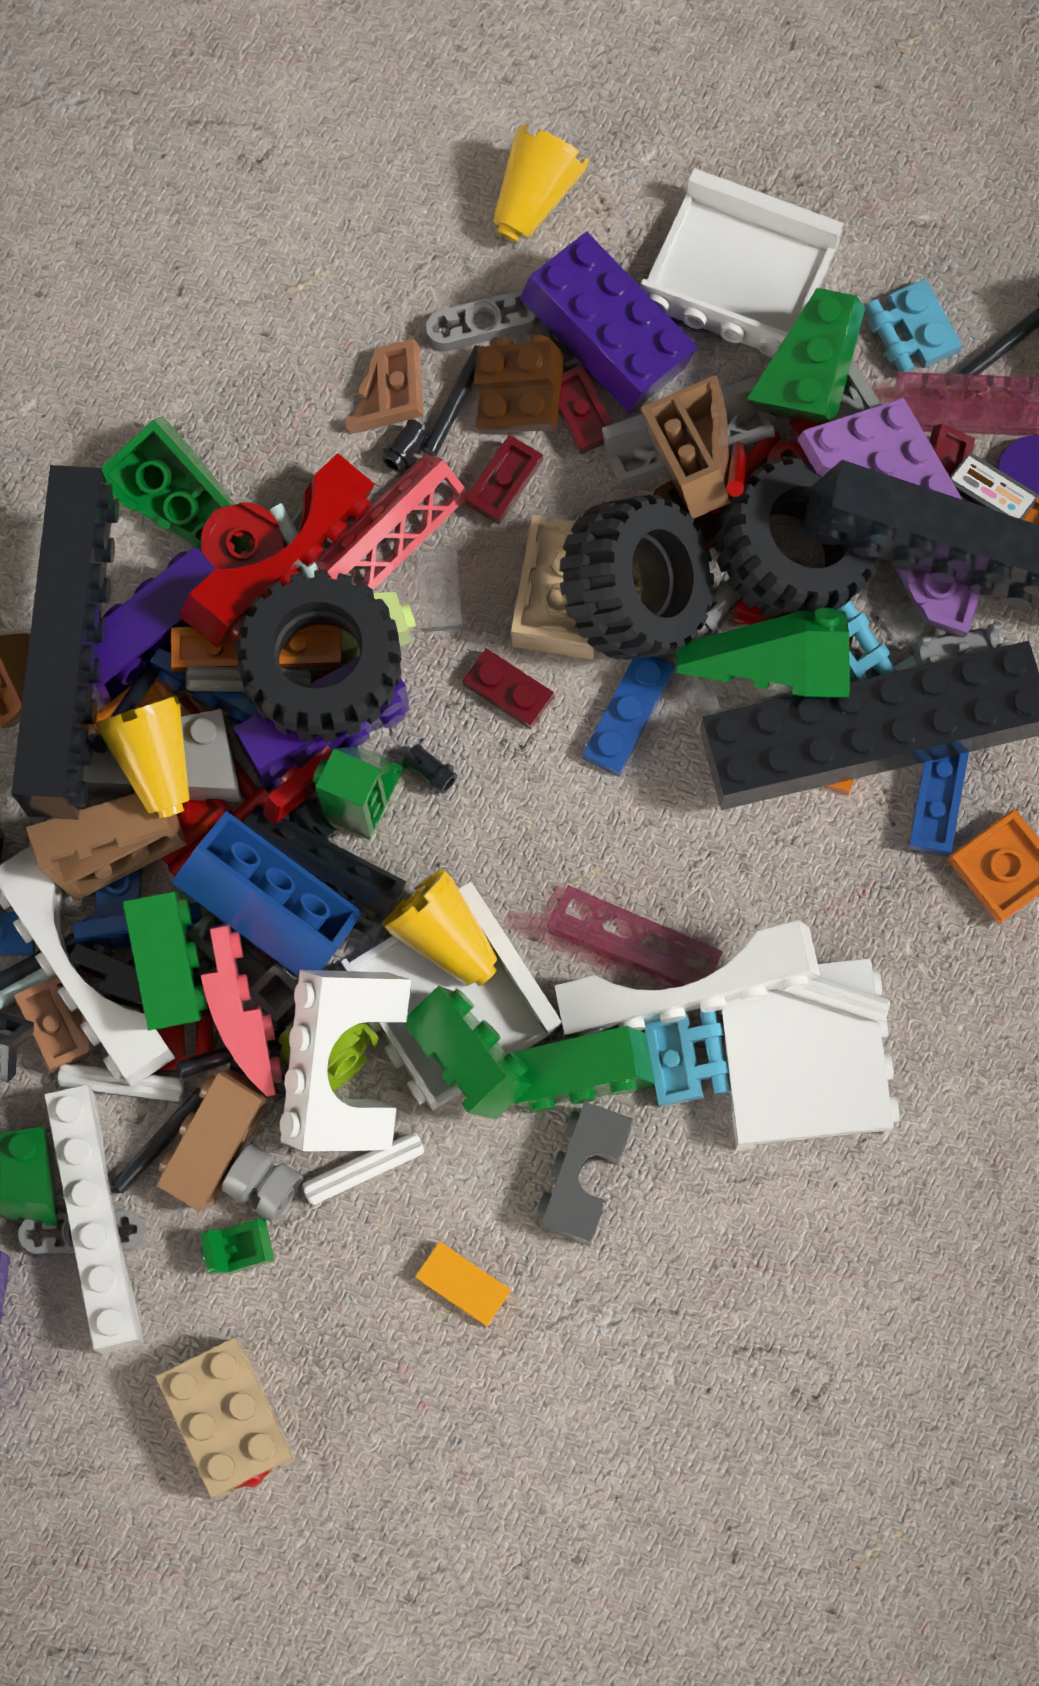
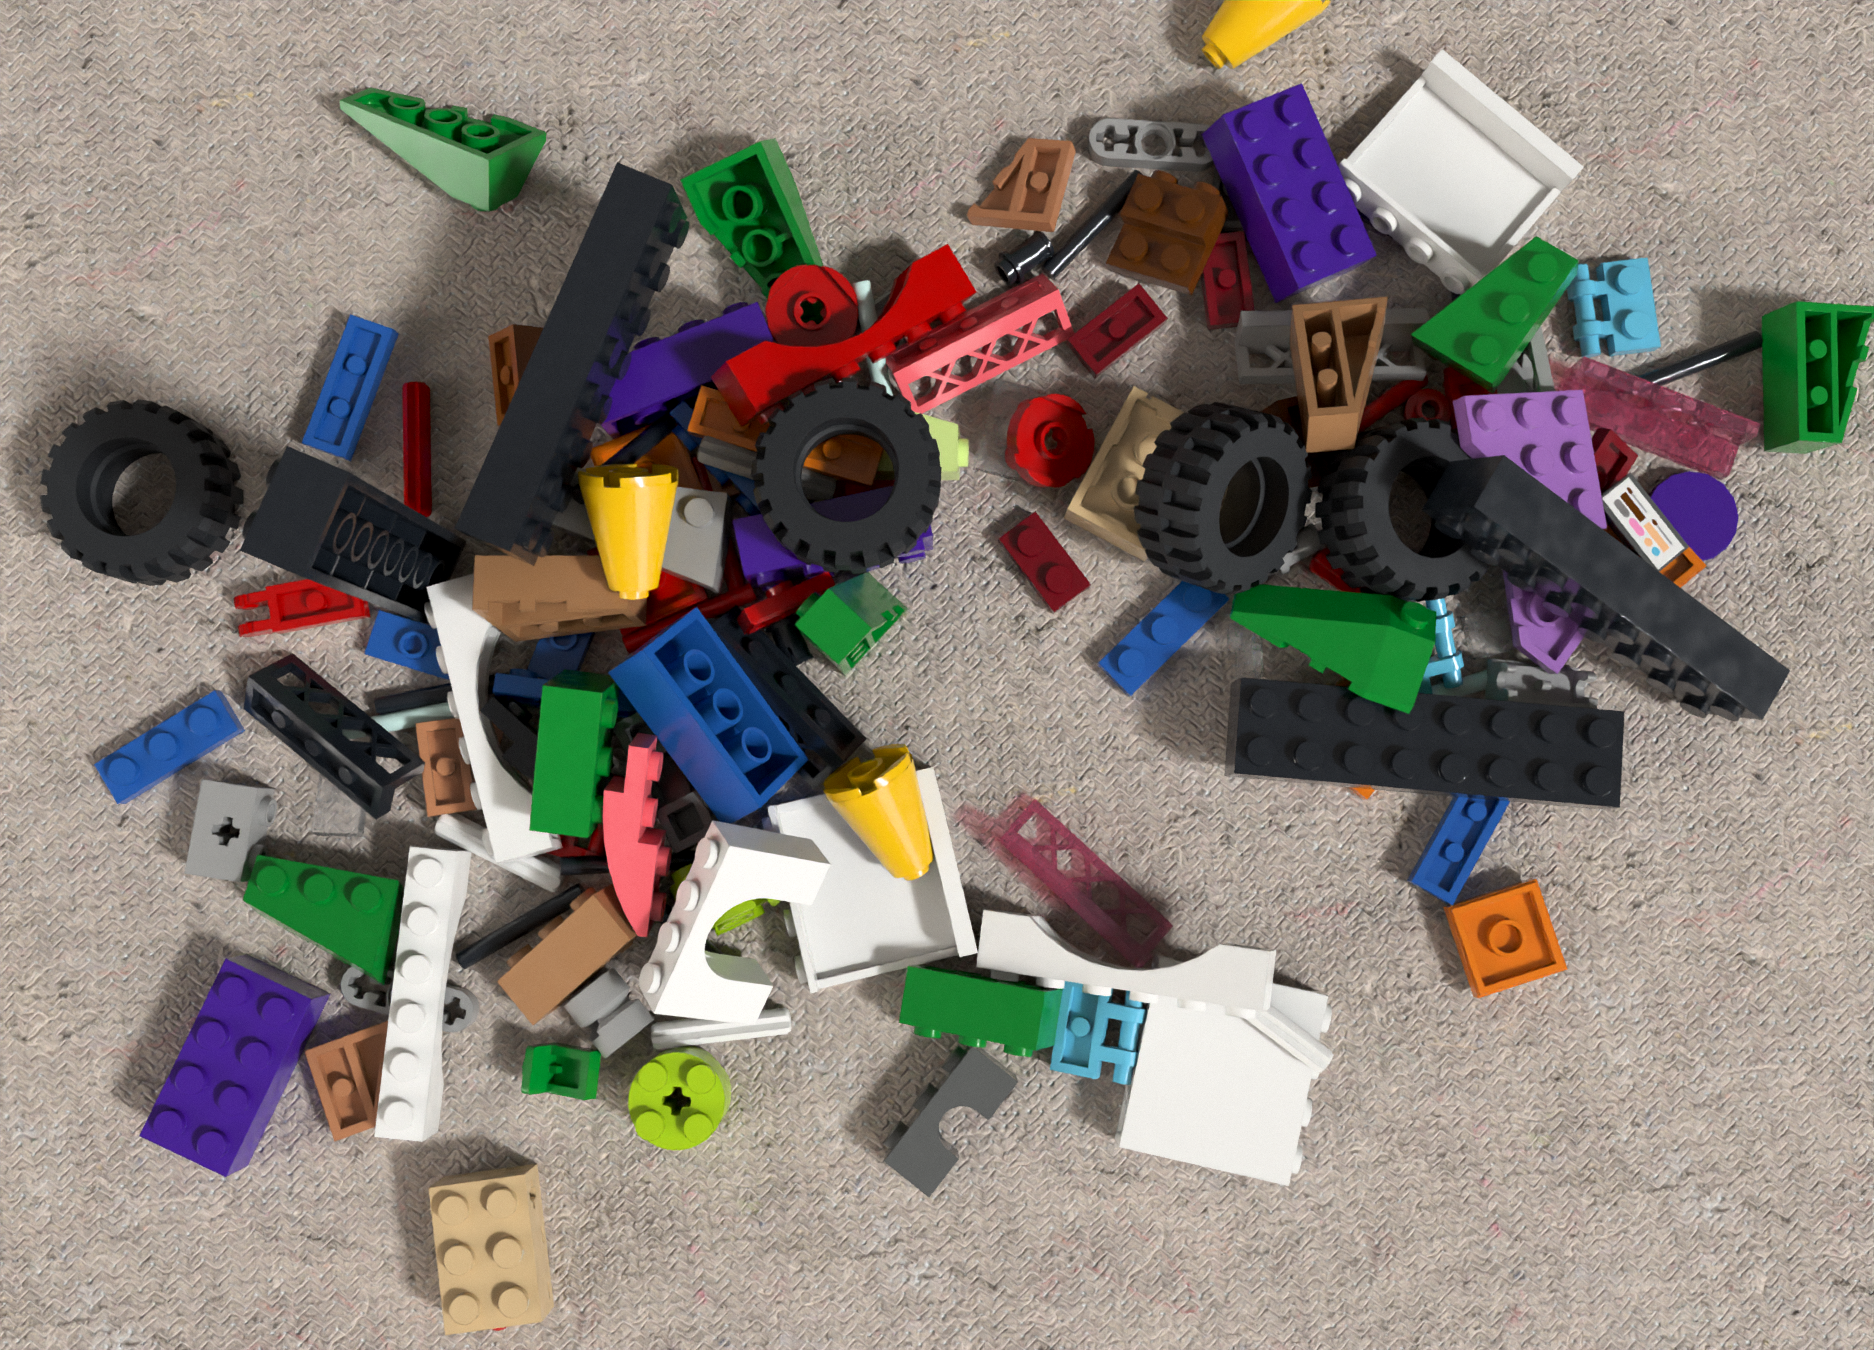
camera: 15 degrees right, 10 degrees up
black pin [403,744,458,794] -> none
green wedge [403,986,533,1120] -> none
light orange tile [415,1241,512,1327] -> none
red bar [727,441,747,497] -> none
none -> nougat wing [304,1021,388,1142]
none -> lime brick [628,1046,731,1150]
none -> red plate [1005,394,1095,488]

